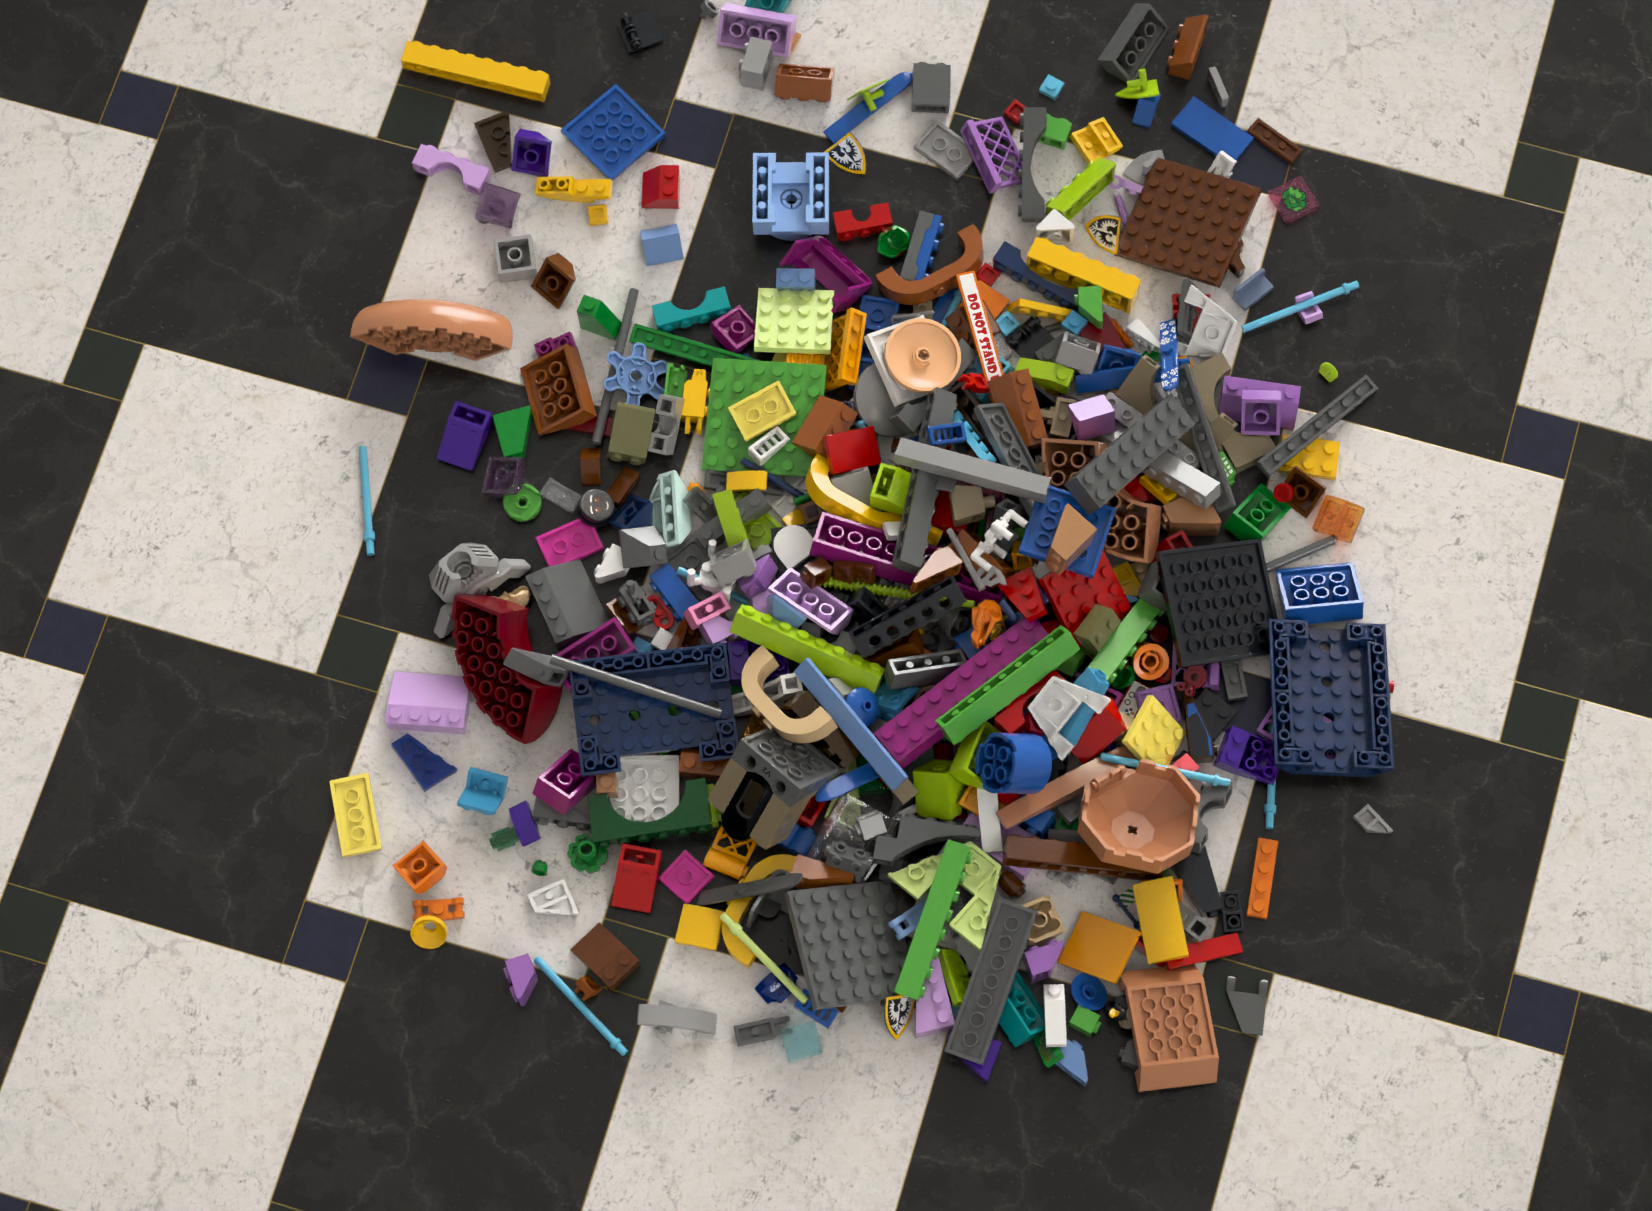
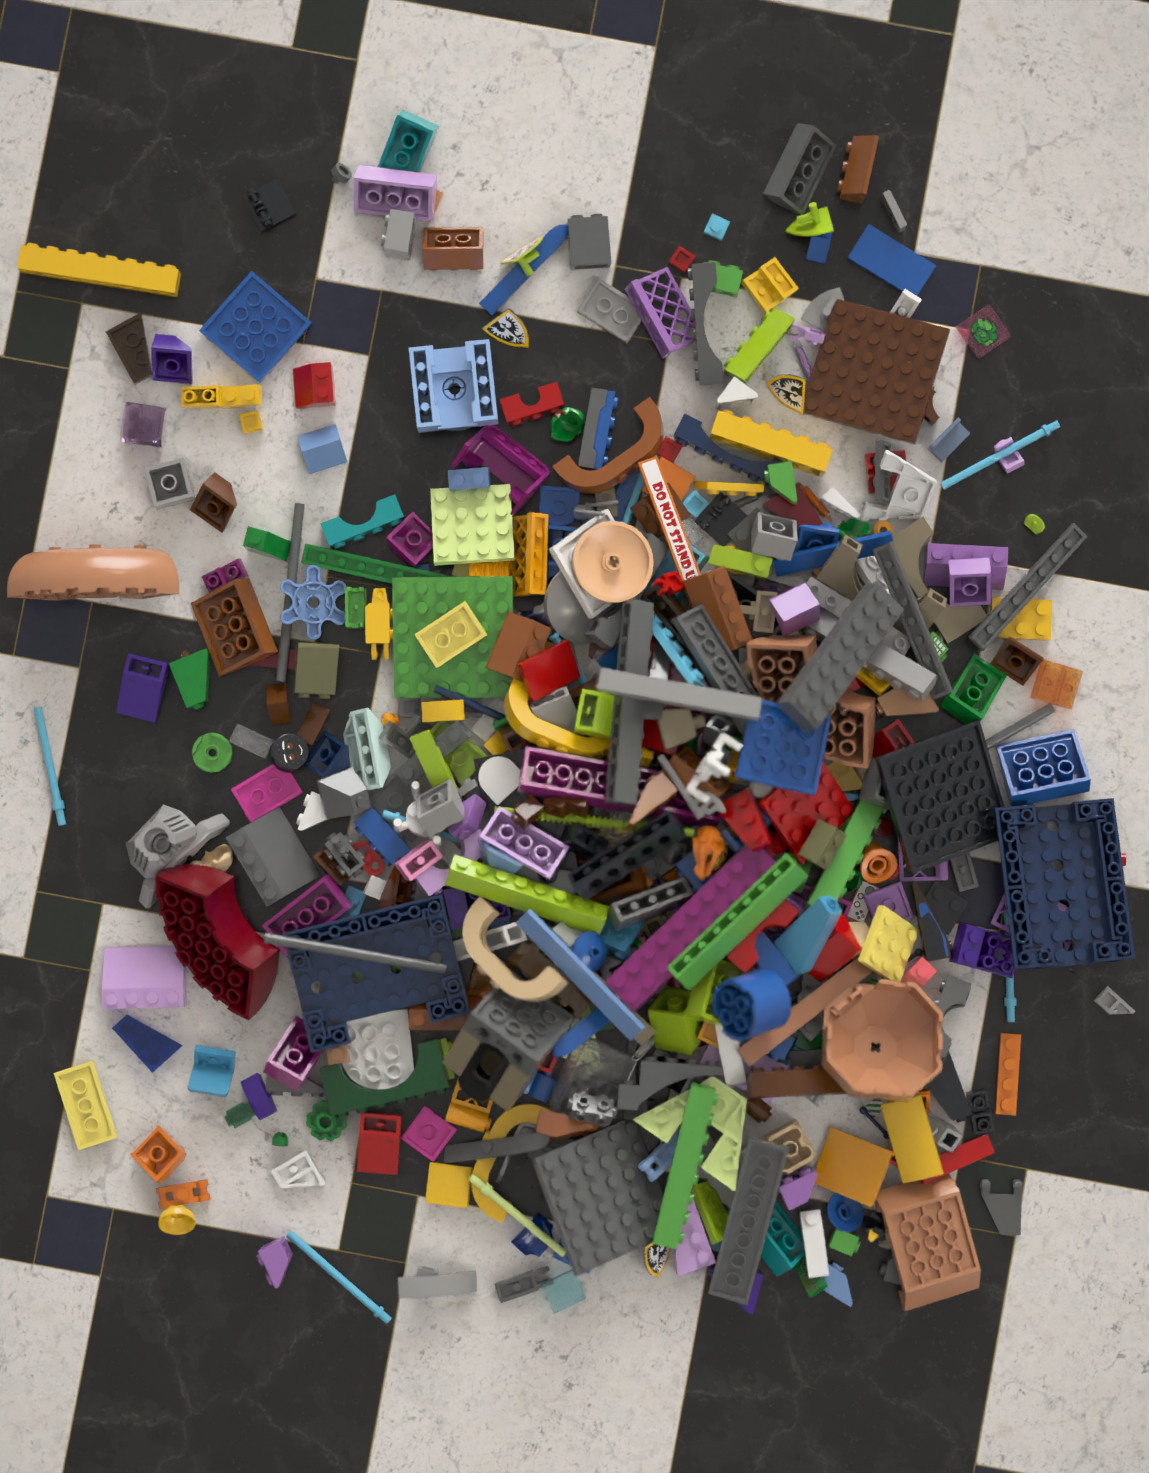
camera: 10 degrees left, 15 degrees up
lavender arch [412,144,491,196] -> none
clear purple slope [481,457,526,498] -> none
dark grey slope [503,648,569,687] -> none
reddish brown slope [570,923,640,993] -> none
dark orange tile [575,975,602,1001] -> none
light grey arch [648,394,685,455] -> none
white slope [748,426,790,466] -> none
light grey brick [854,809,887,840] -> none
white tile [882,522,901,540] -> none
blue slope [926,422,967,446] -> none
dark red plate [1024,712,1045,737] -> none
white wing [1028,676,1111,760] -> none
medium nougat slope [1045,503,1097,575] -> none
dark azure plate [1061,310,1088,335] -> none
medium azure bar [1100,752,1230,787] -> none
blue piece [1159,318,1179,391] -> none
dark red piece [1177,665,1208,697] -> none
reddish brown tile [1247,118,1303,165] -> none
red tile [1273,483,1294,503] -> none

